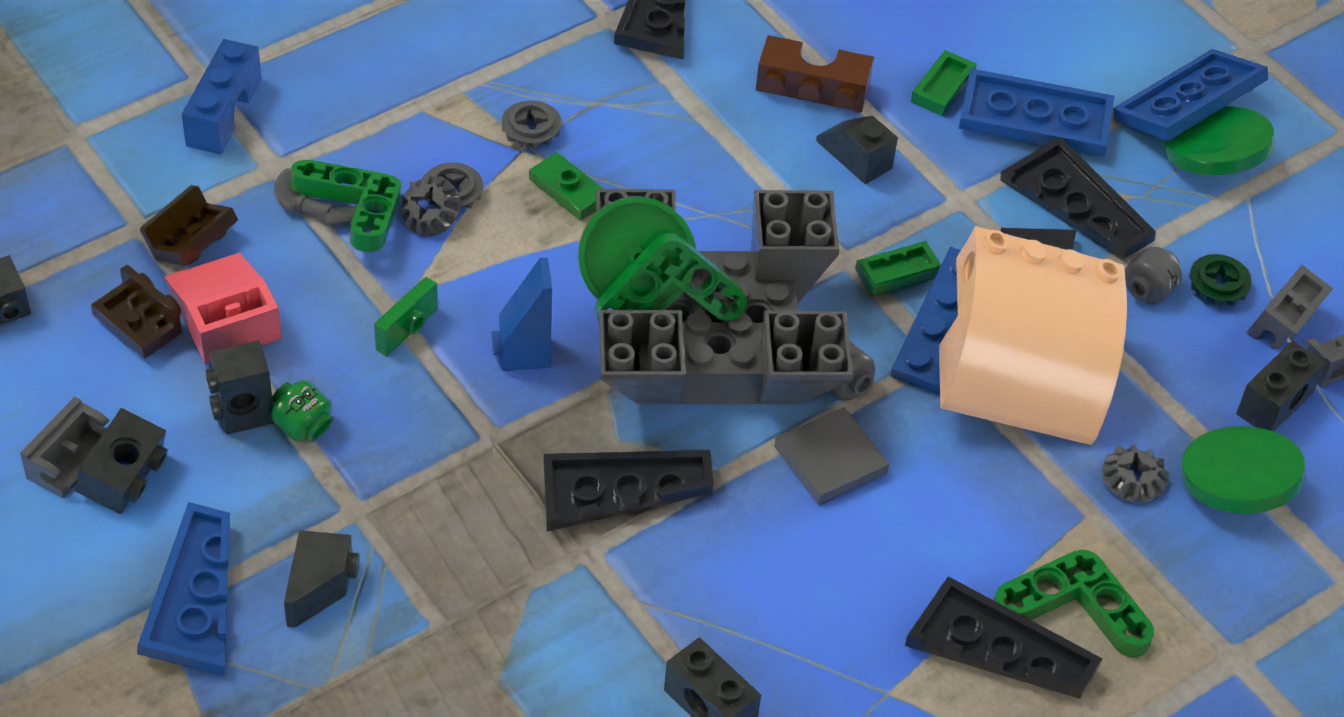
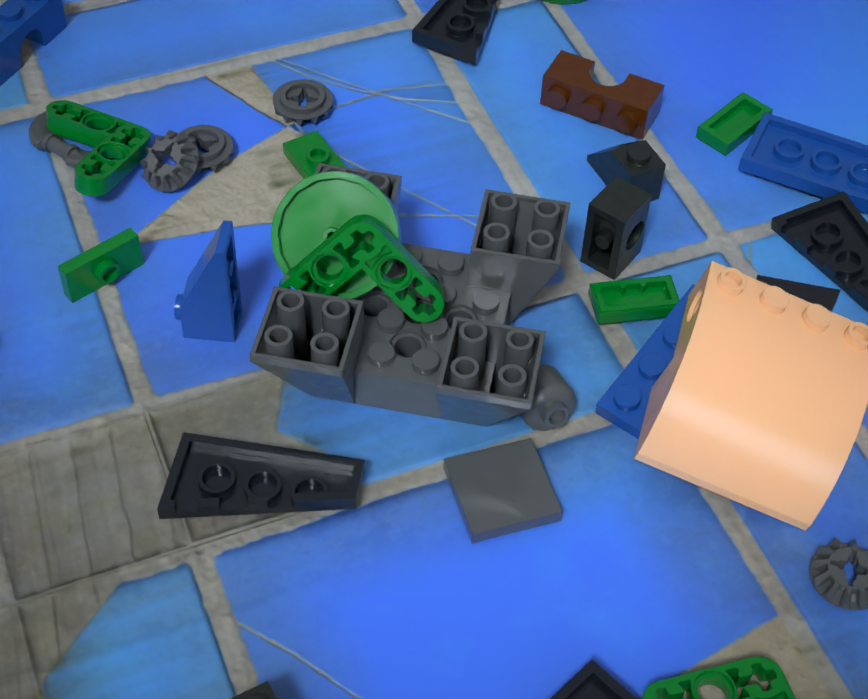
camera: 15 degrees right, 0 degrees up
none -> pearl dark grey brick [580,176,652,280]

